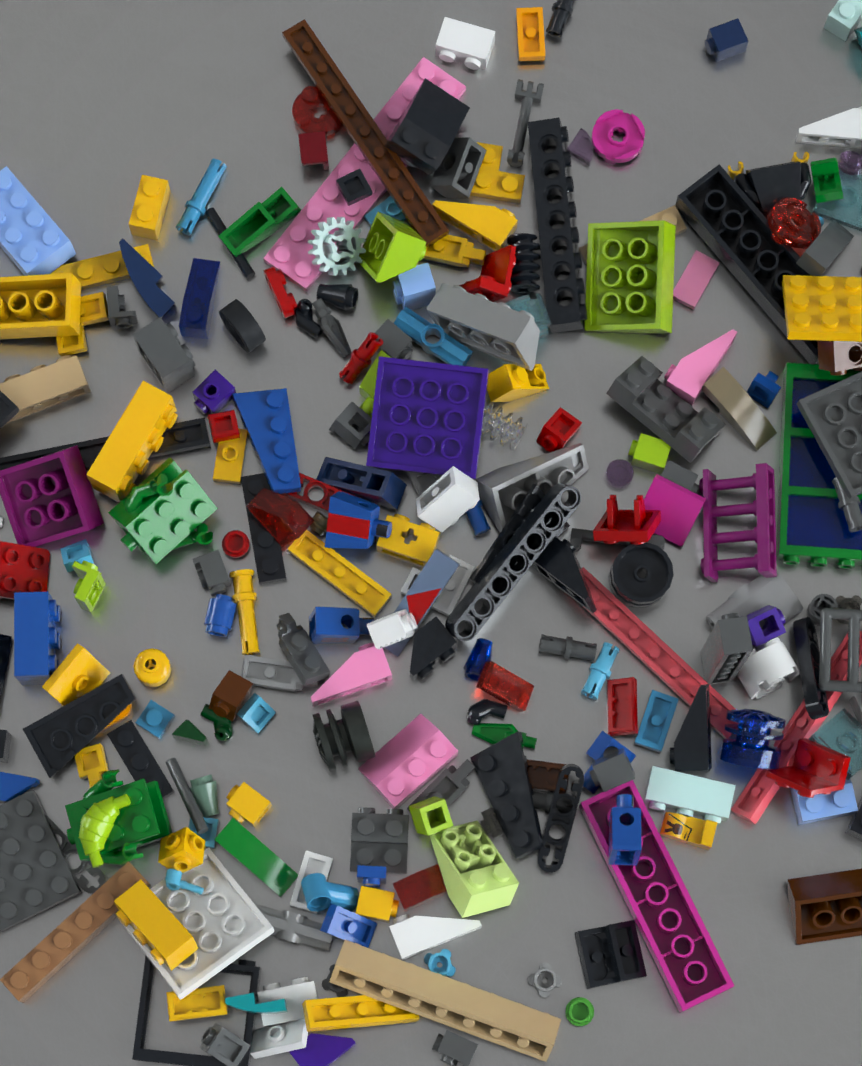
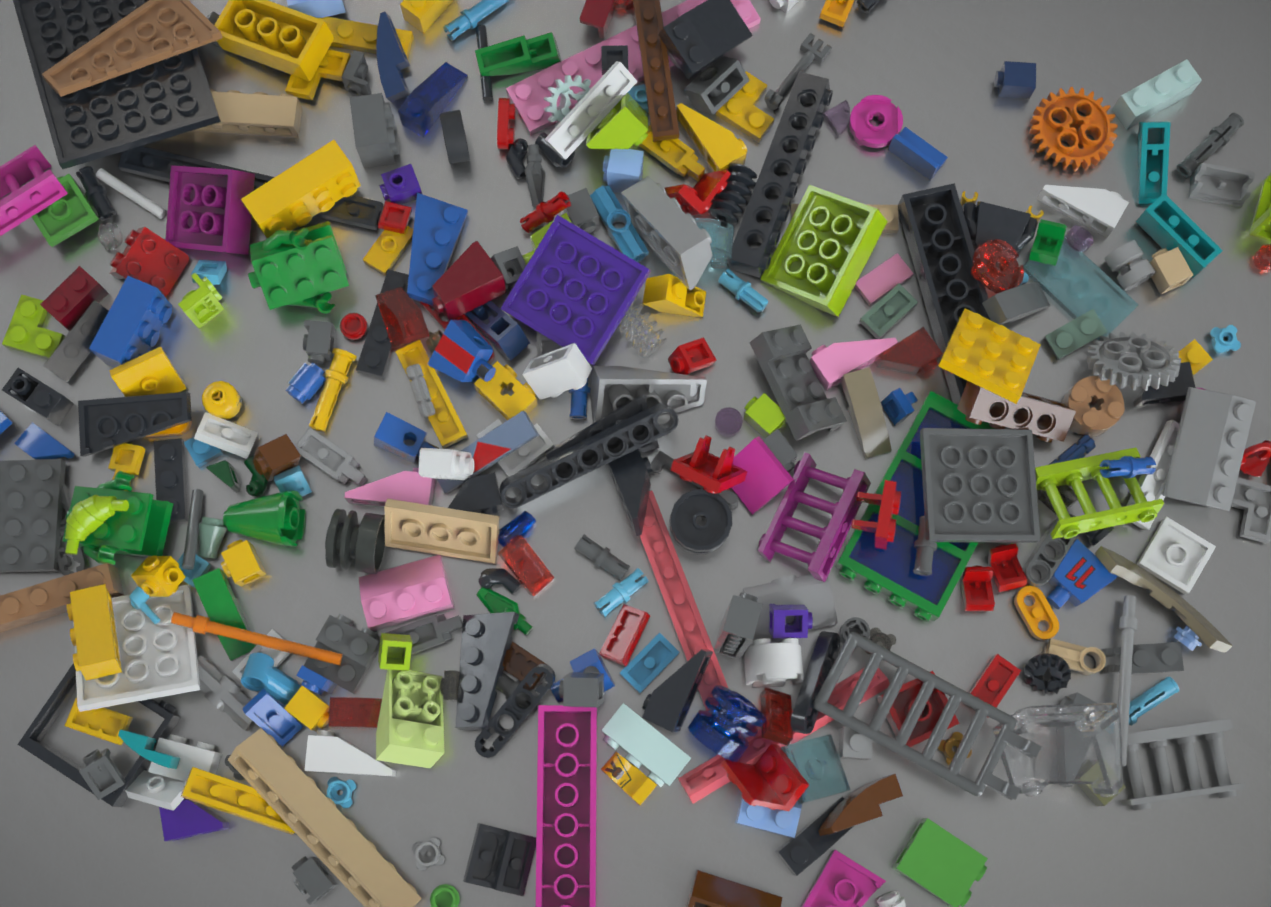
camera: 25 degrees right, 0 degrees up
dark grey hinge [276,613,330,685] -> none
blue torso [608,794,642,866] -> none
none -> orange bar [171,612,343,665]
none -> white plate [194,412,258,459]
none -> green cone [223,490,306,547]
none -> tan plate [384,499,499,564]
none -> light grey axle [406,364,435,418]
none -> dark red slope [432,241,507,321]
none -> white plate [544,61,637,160]
none -> medium azure axle [718,268,768,312]
none -> clear red plate [760,687,793,746]
none -> red plate [851,480,901,550]
none -> sand green plate [859,283,918,339]
none -> clear red slope [875,327,942,375]
none -> blue panel [888,127,948,180]
none -> orange gear [1029,87,1118,171]

